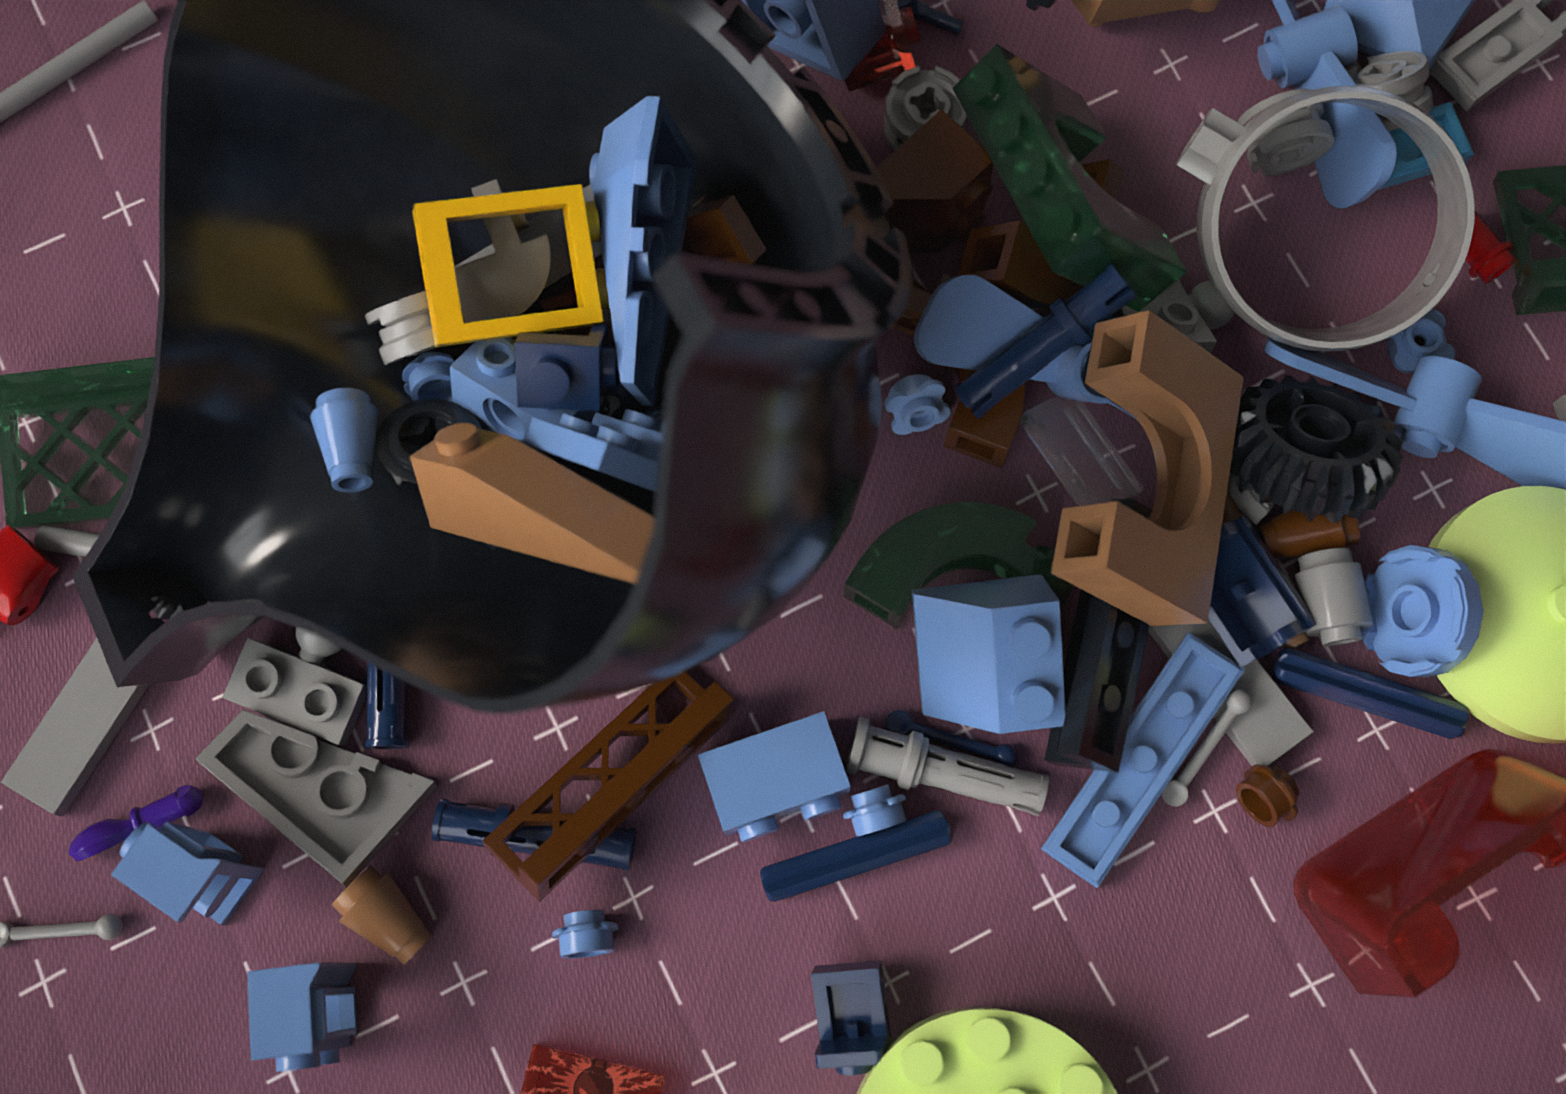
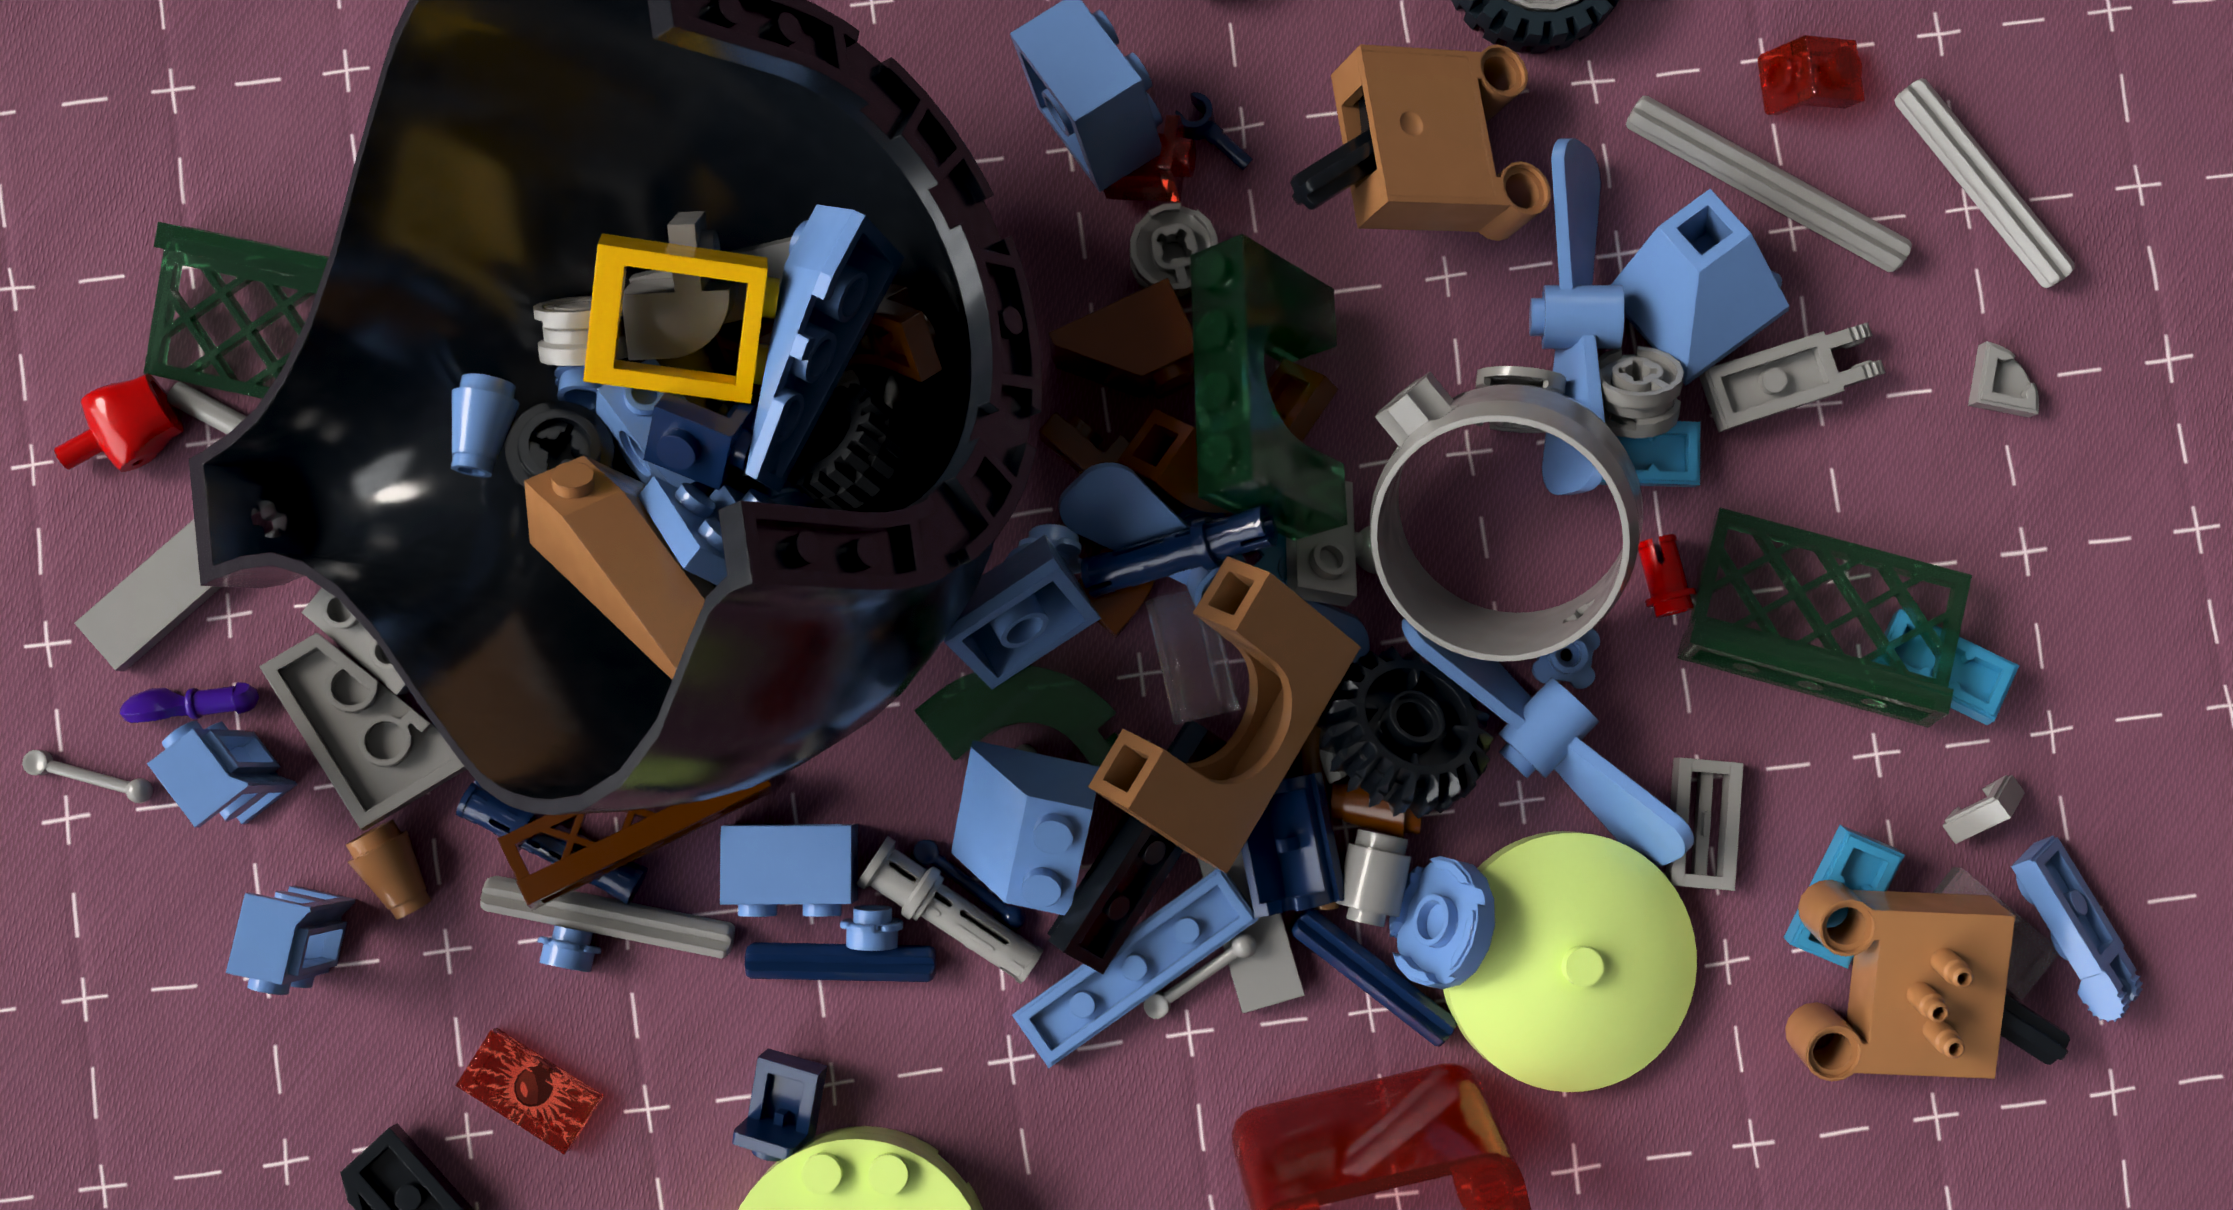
camera: 10 degrees right, 10 degrees up
reddish brown plate [1236,764,1299,827] -> none
none -> light grey axle [480,875,735,959]
none -> medium blue slope [944,535,1101,689]

